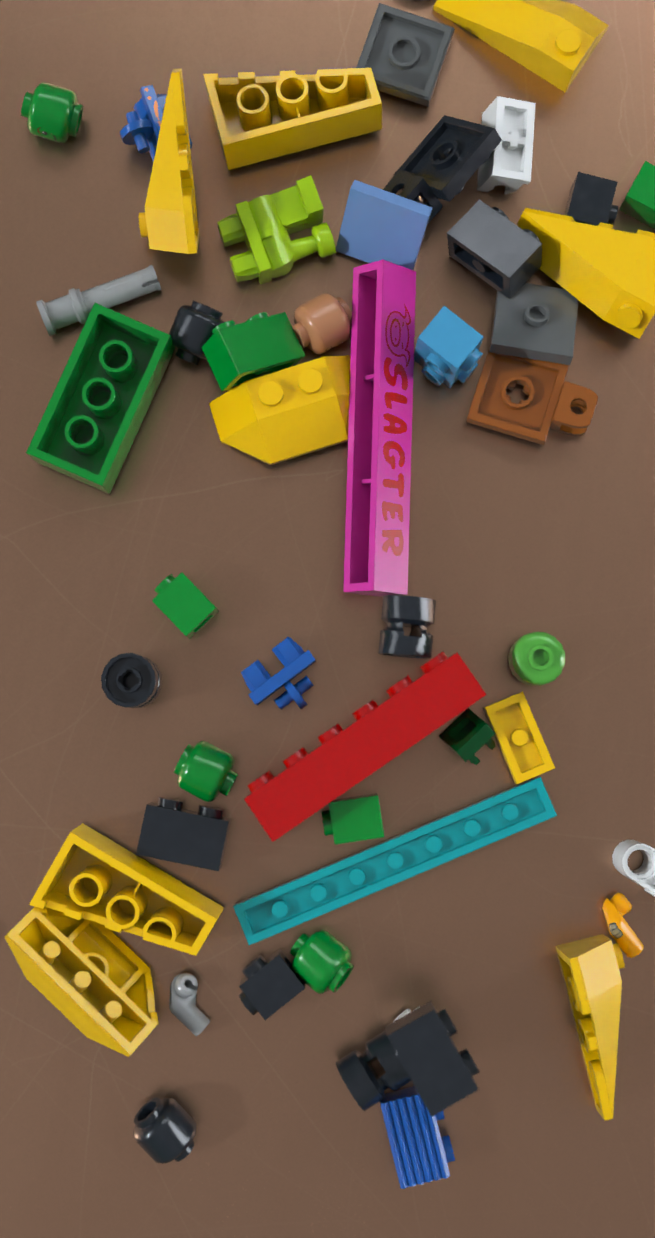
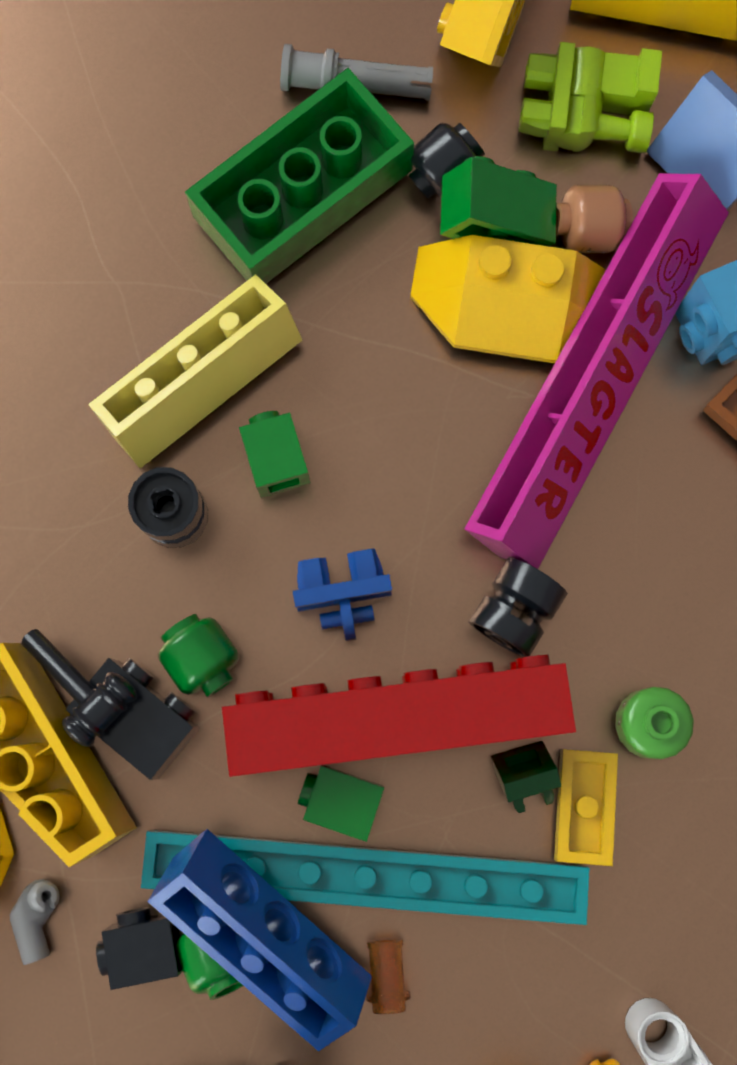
camera: 30 degrees right, 5 degrees down
none -> black piece [21,629,137,747]
none -> light yellow brick [88,274,302,469]
none -> blue brick [147,829,372,1051]
none -> clear orange pin [366,939,411,1014]

